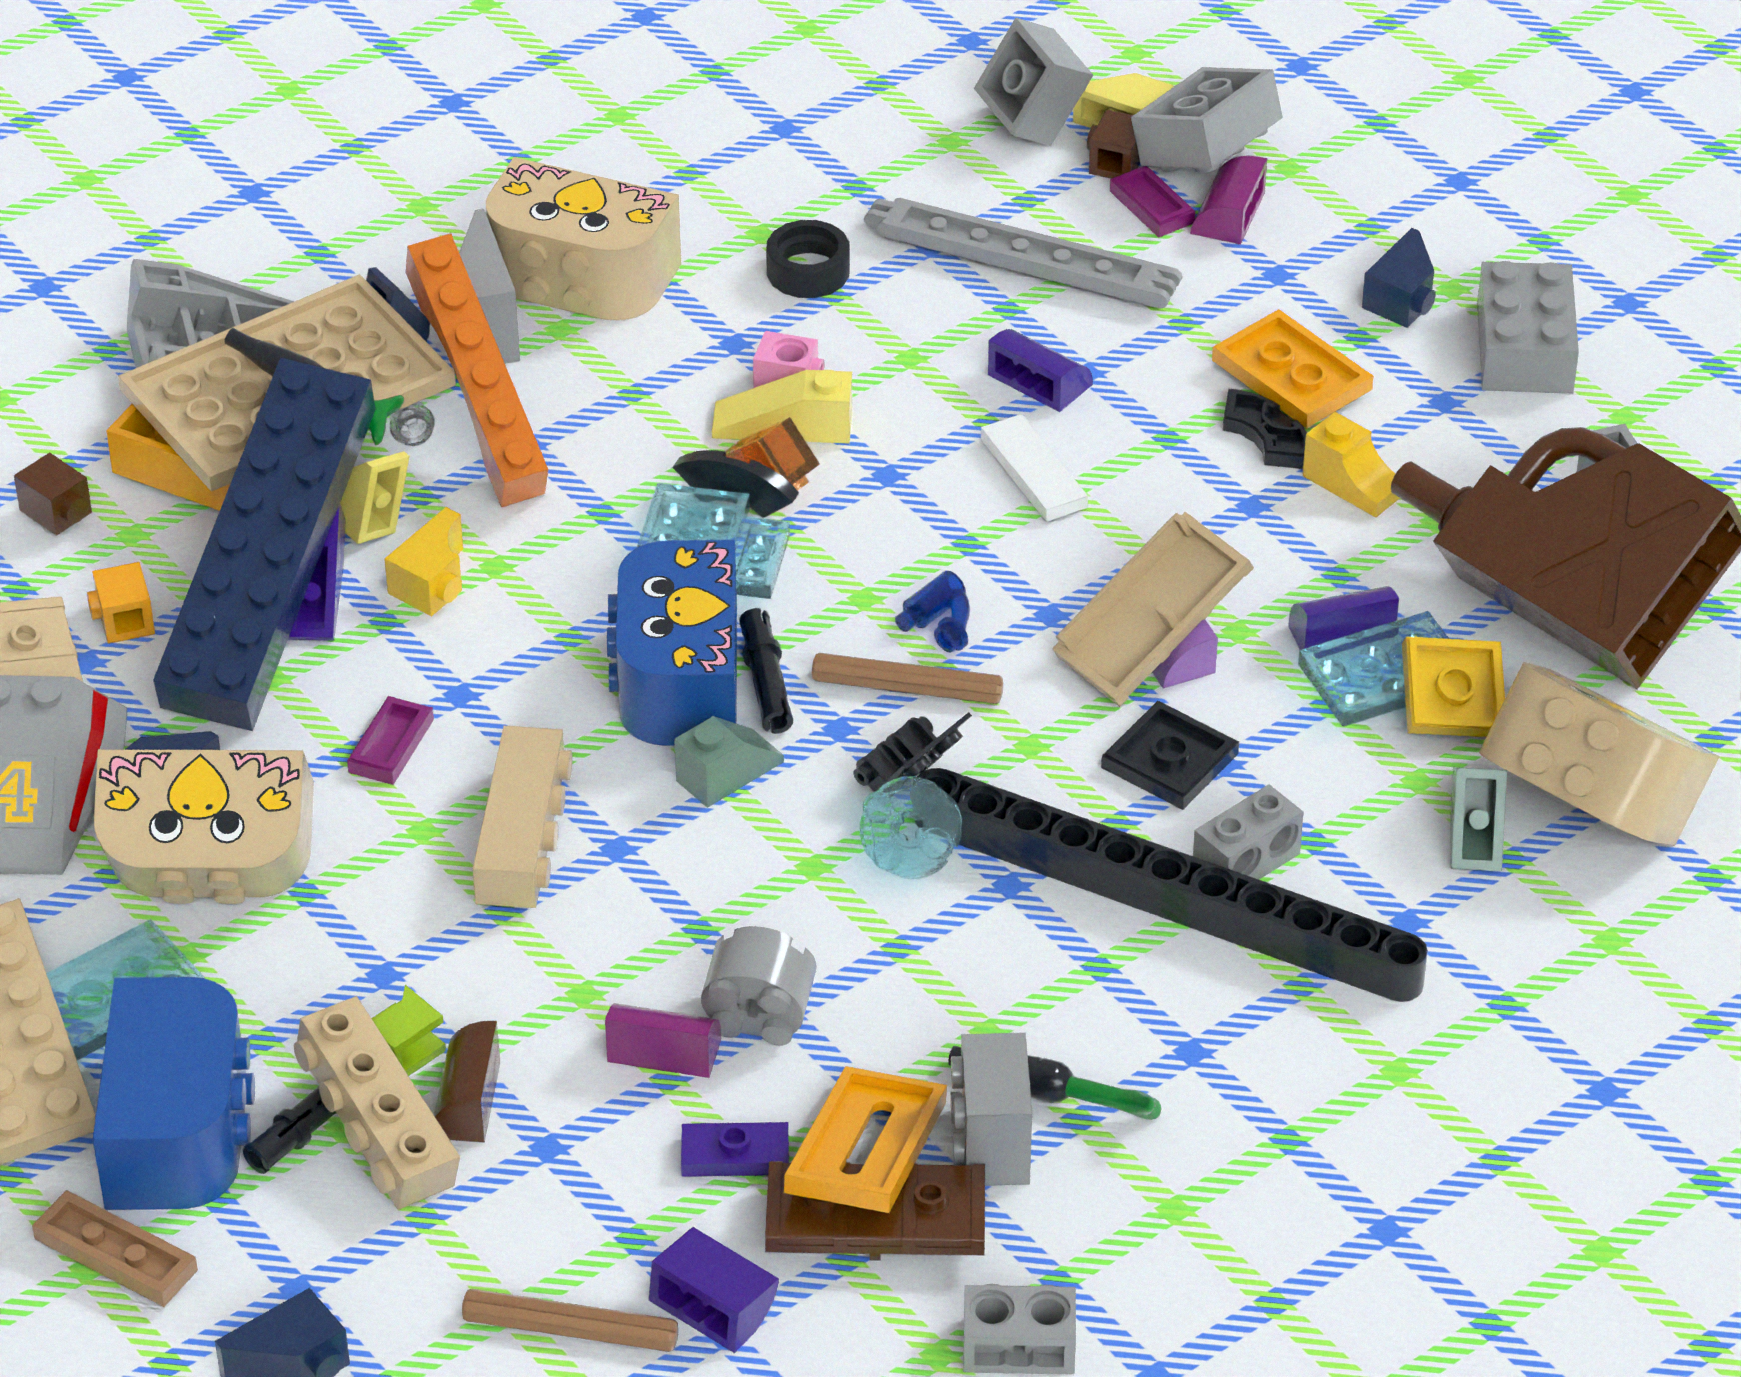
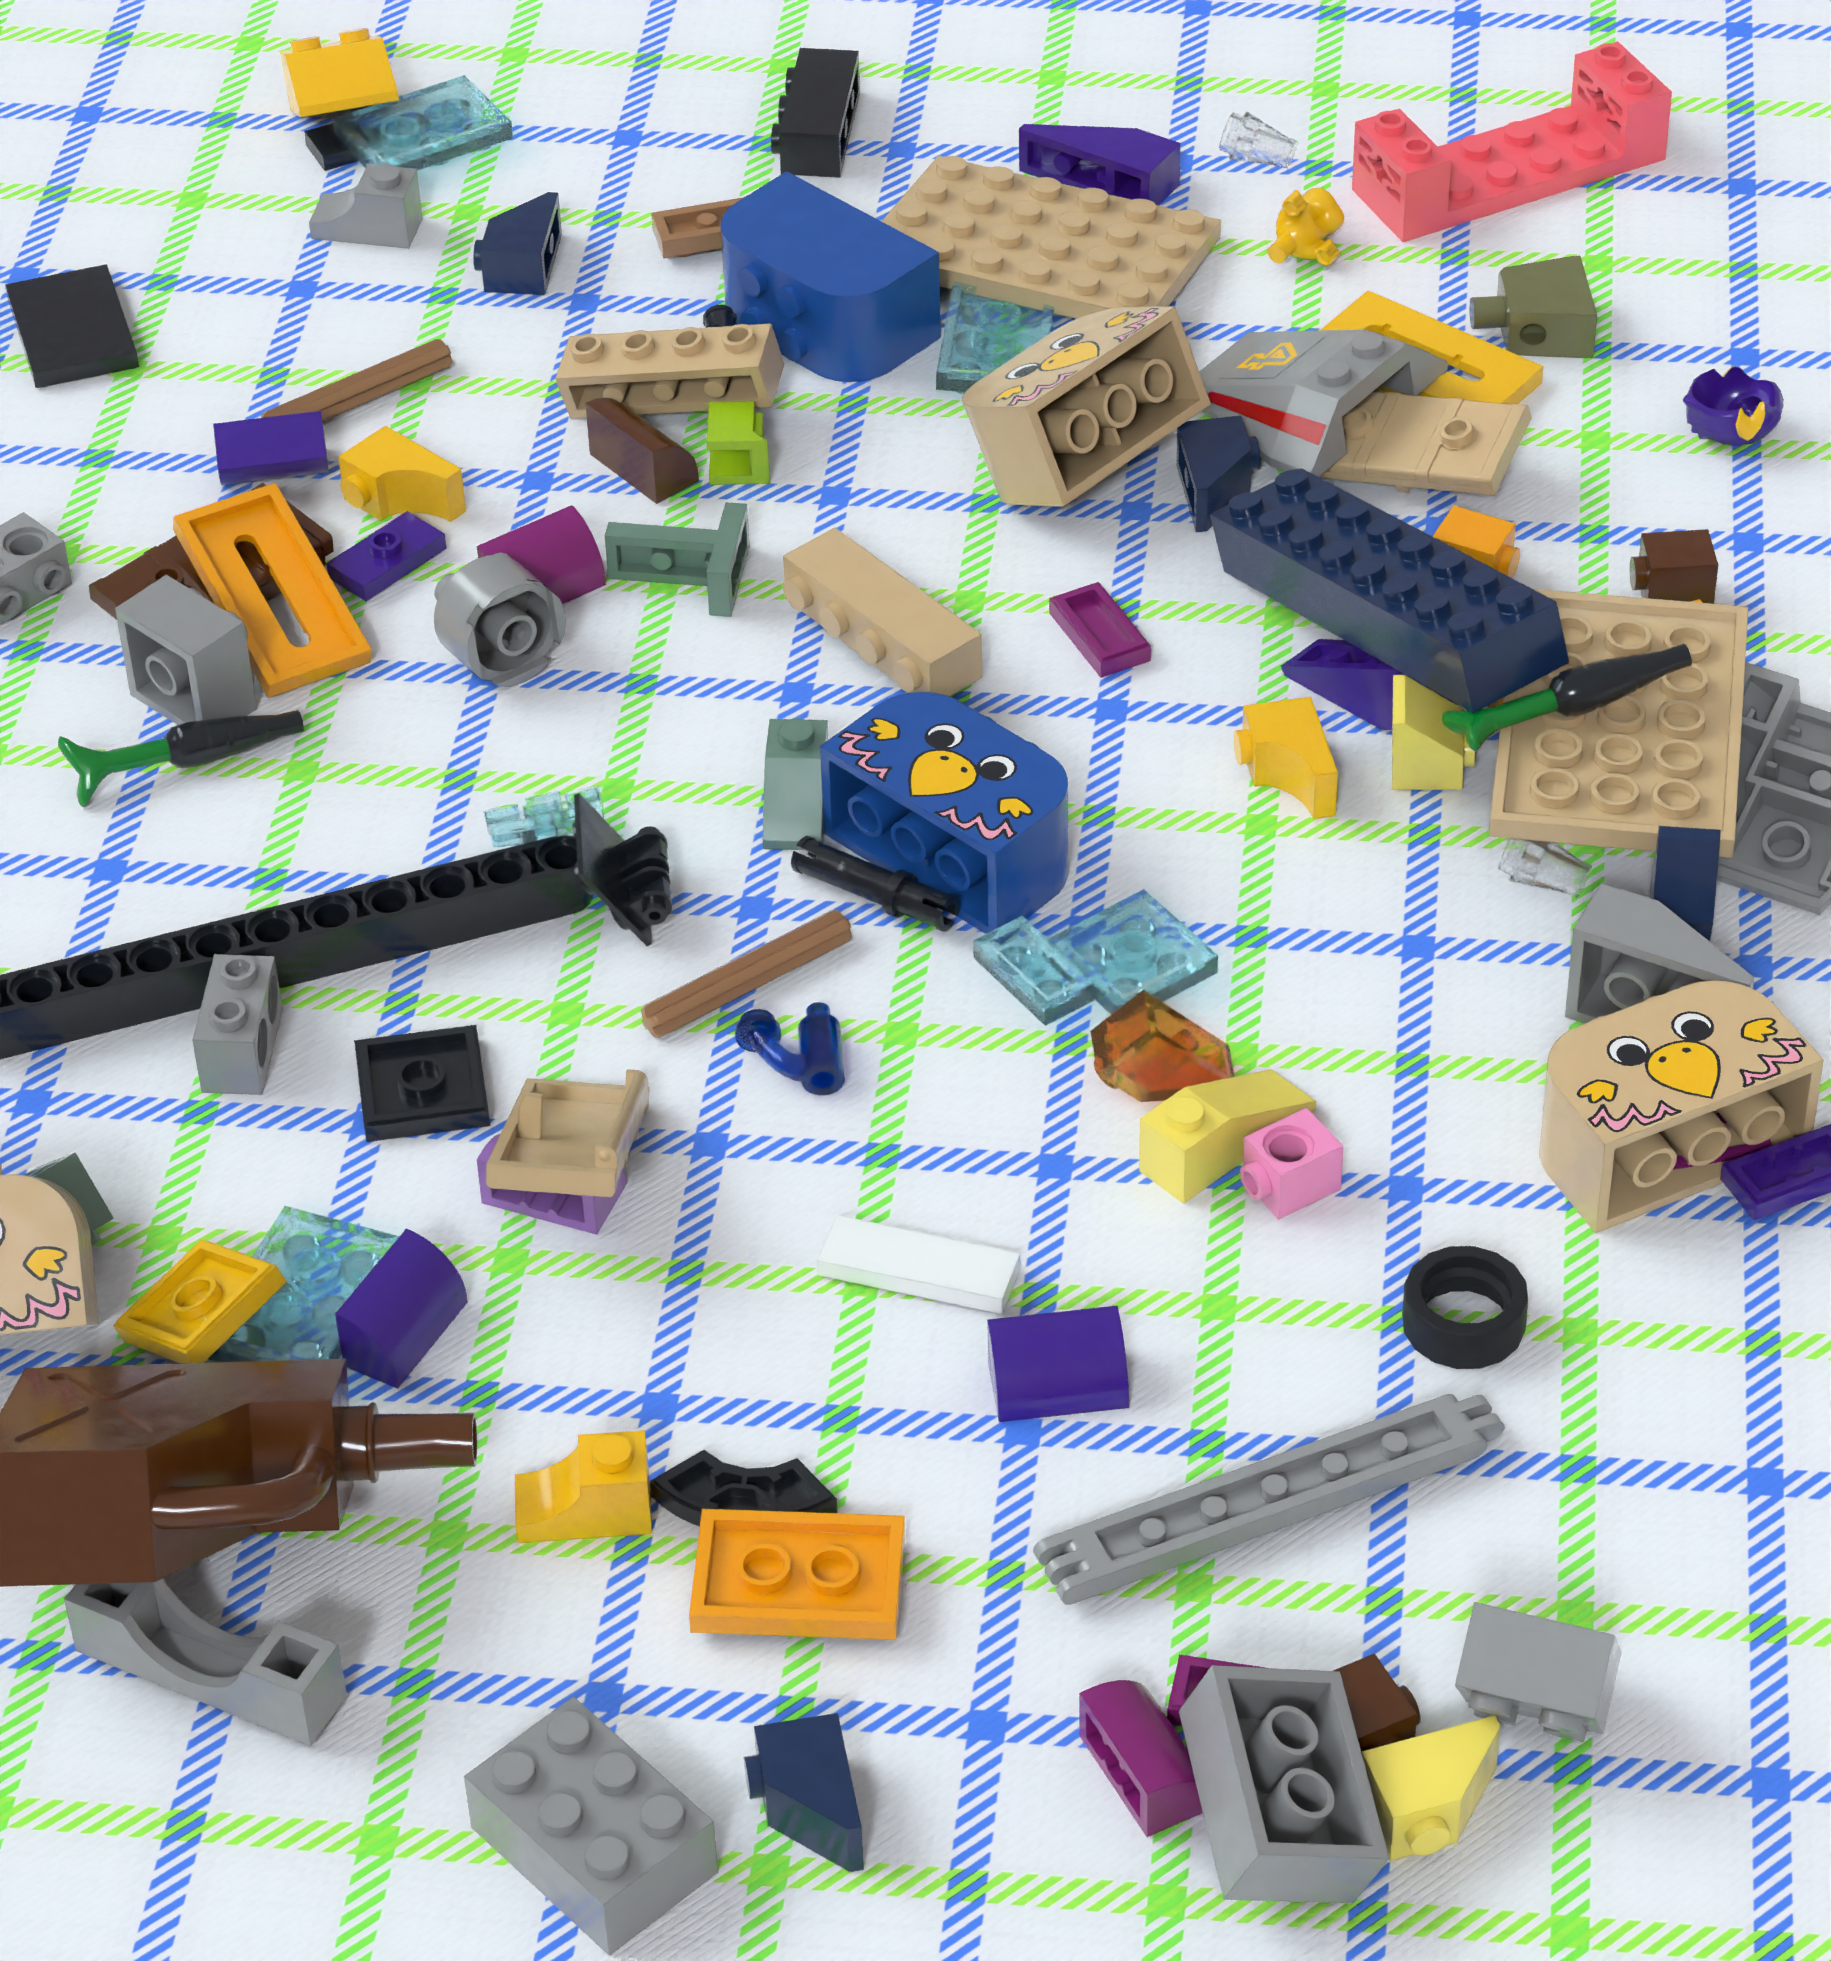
camera: 135 degrees right, 0 degrees up
orange arch [405,233,549,507] -> none
black tile [672,450,799,518] -> none
none -> yellow arch [338,426,466,522]
none -> sand green bracket [605,502,750,617]

